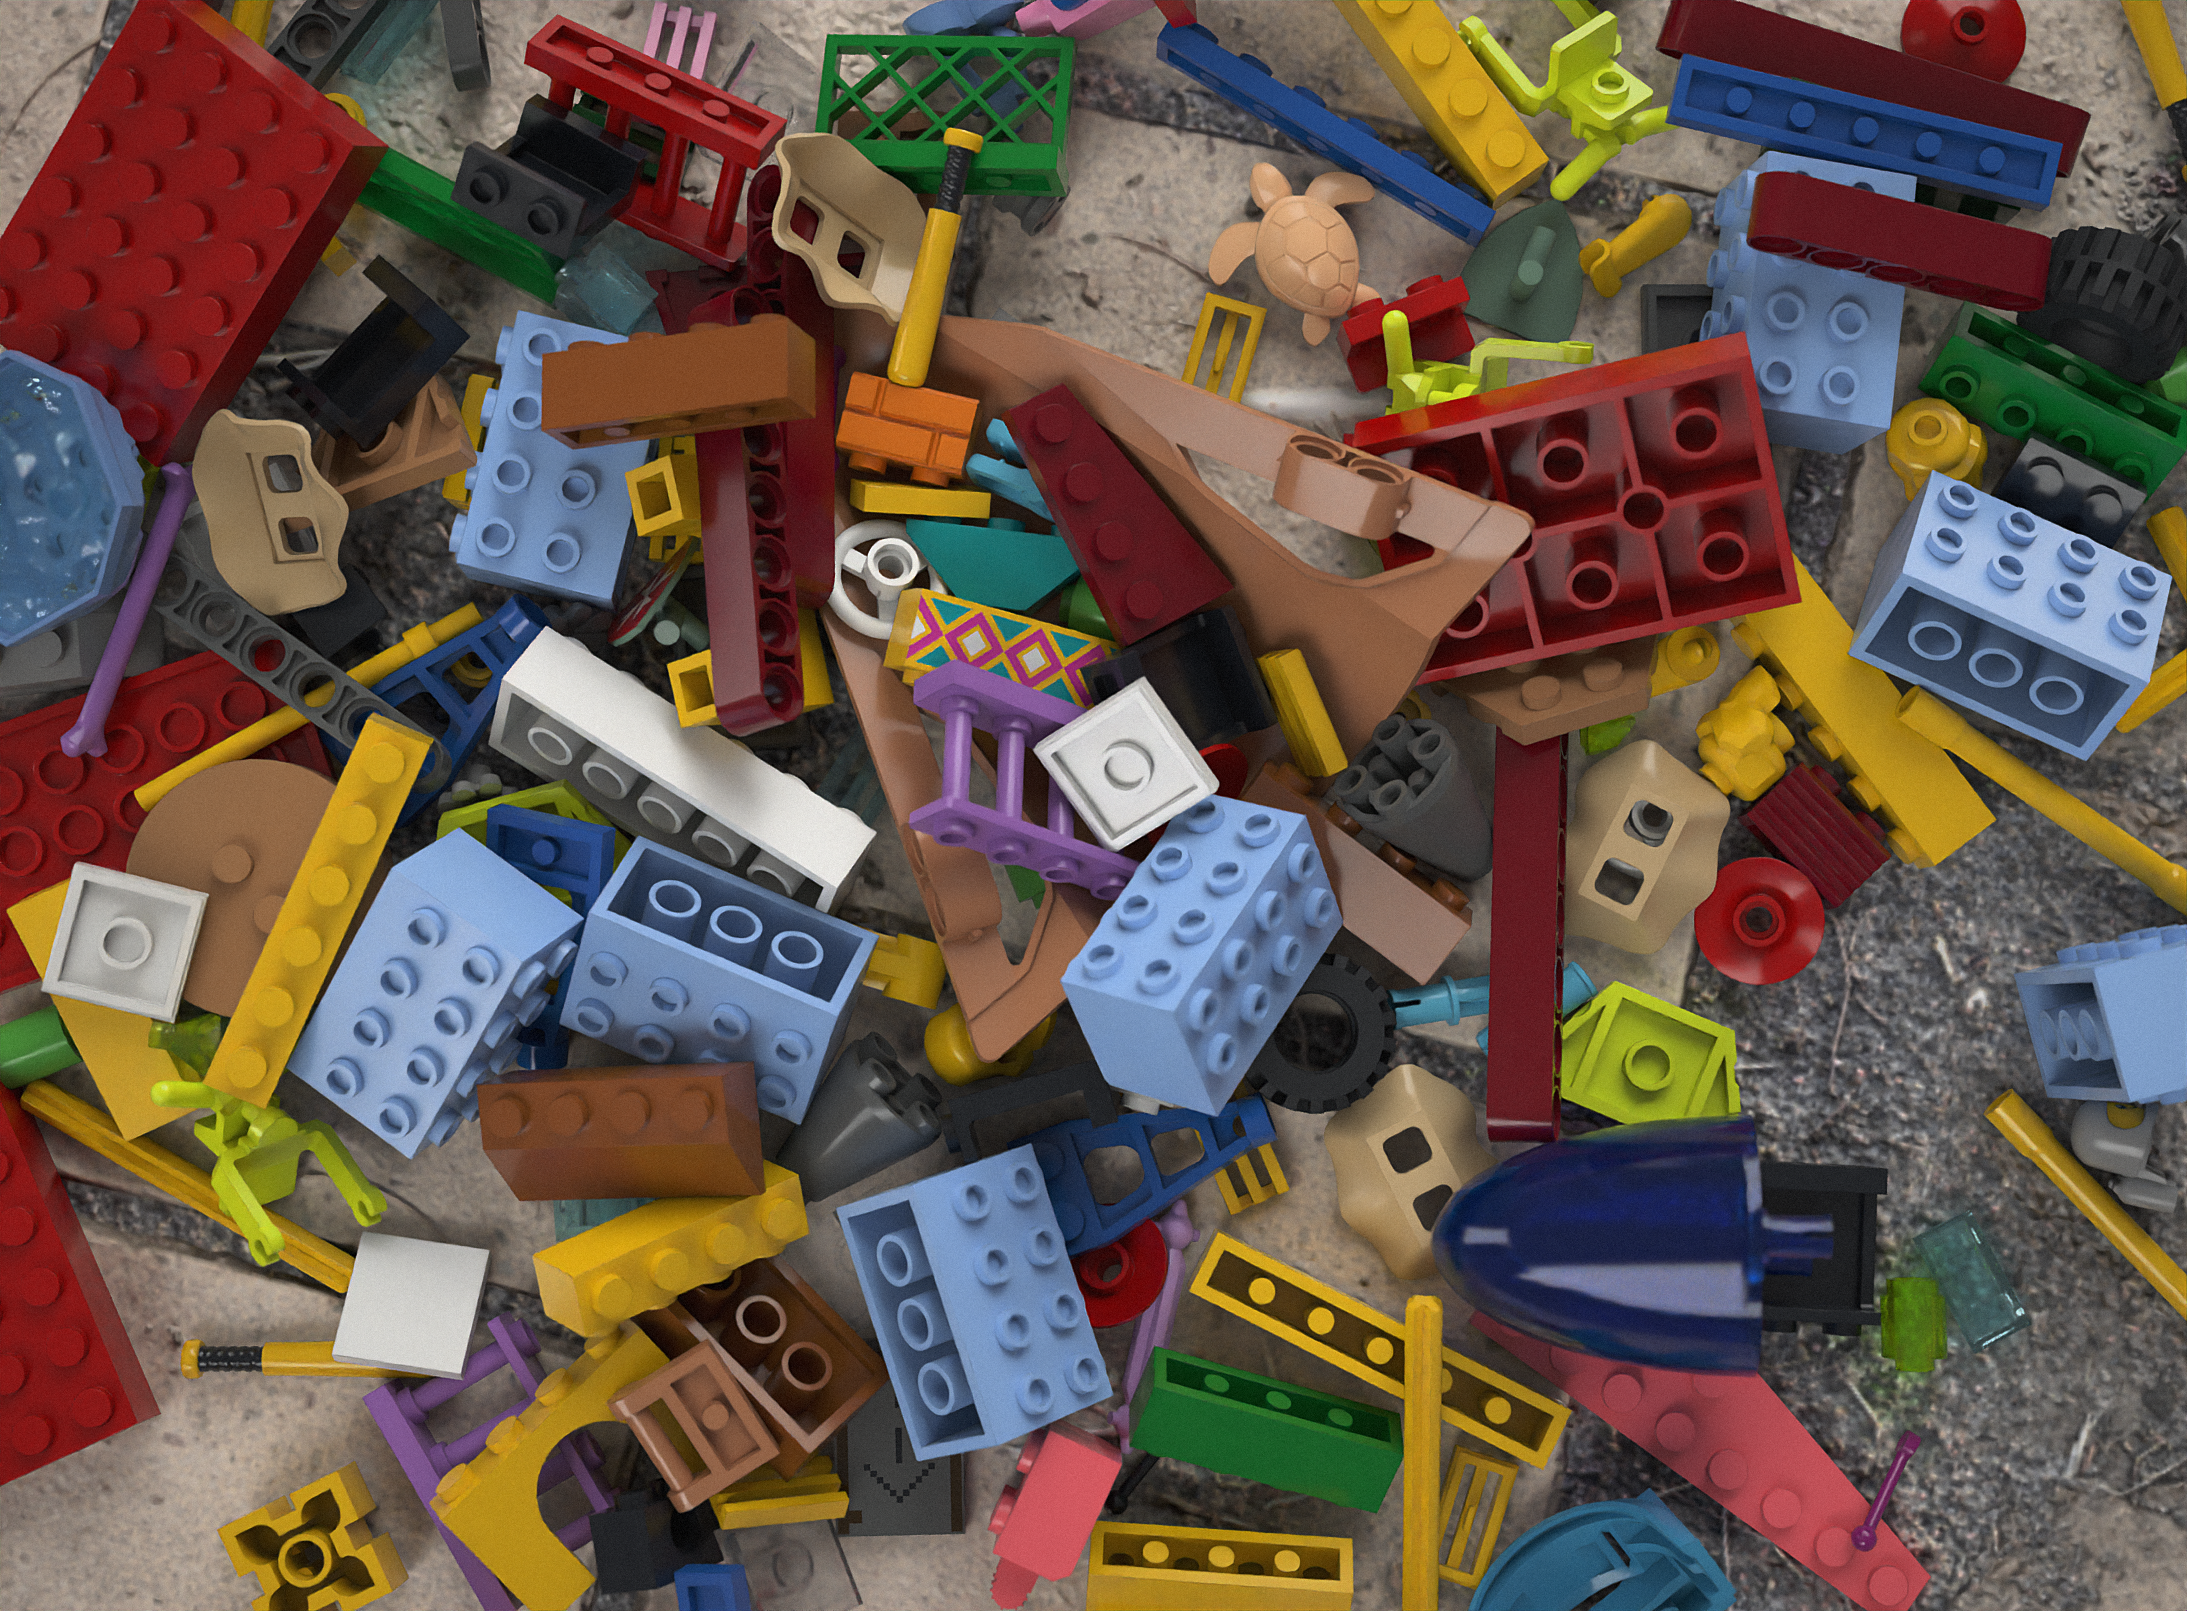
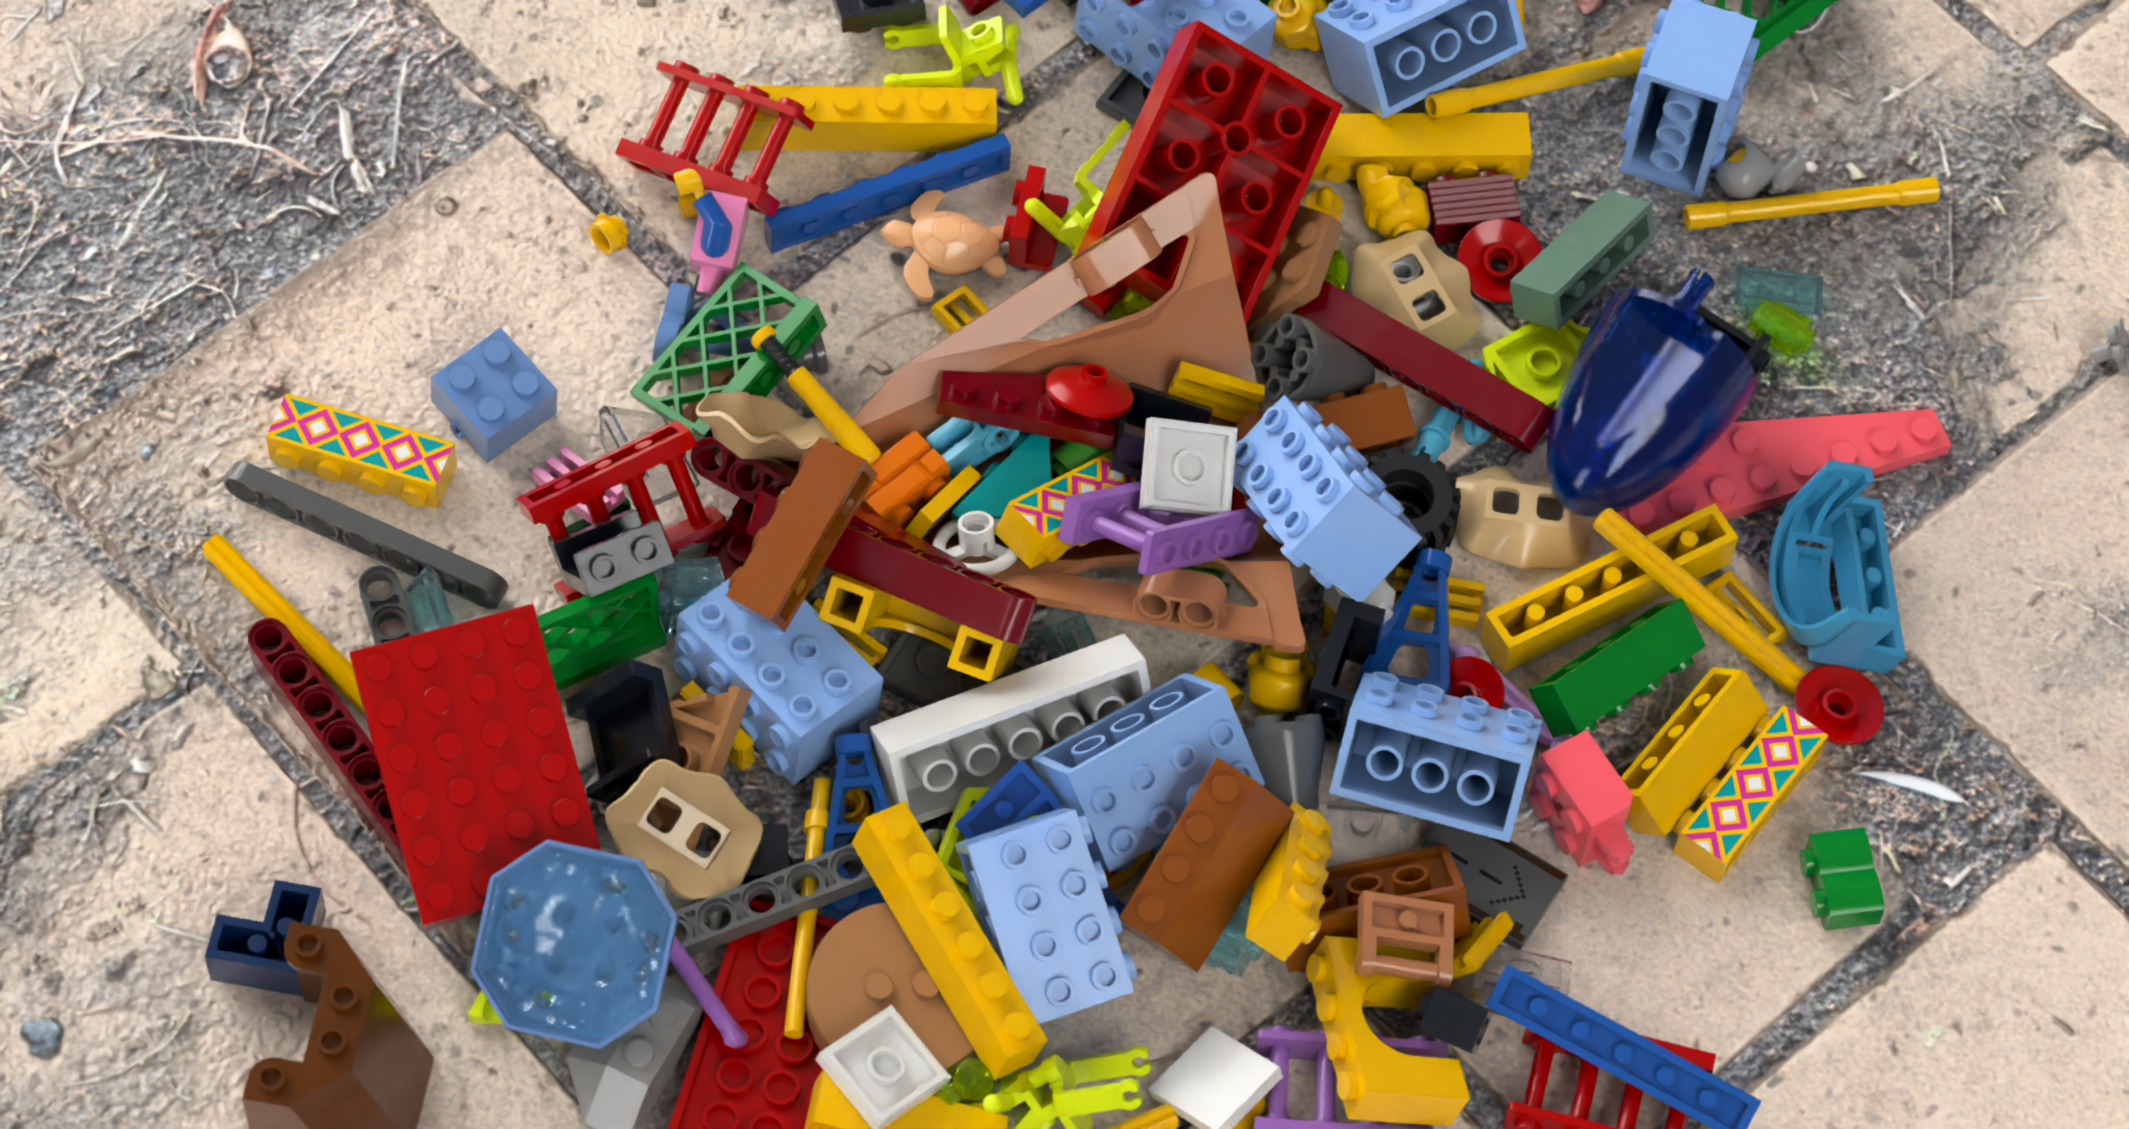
camera: 60 degrees left, 25 degrees down
shield [607,536,710,652] -> none
sand green shield [1459,199,1583,343] -> none
yellow piece [1578,194,1692,298] -> none
magenta hinge [1851,1430,1921,1552] -> none
none -> red dish [1045,364,1134,419]
none -> sand green brick [1510,190,1655,330]

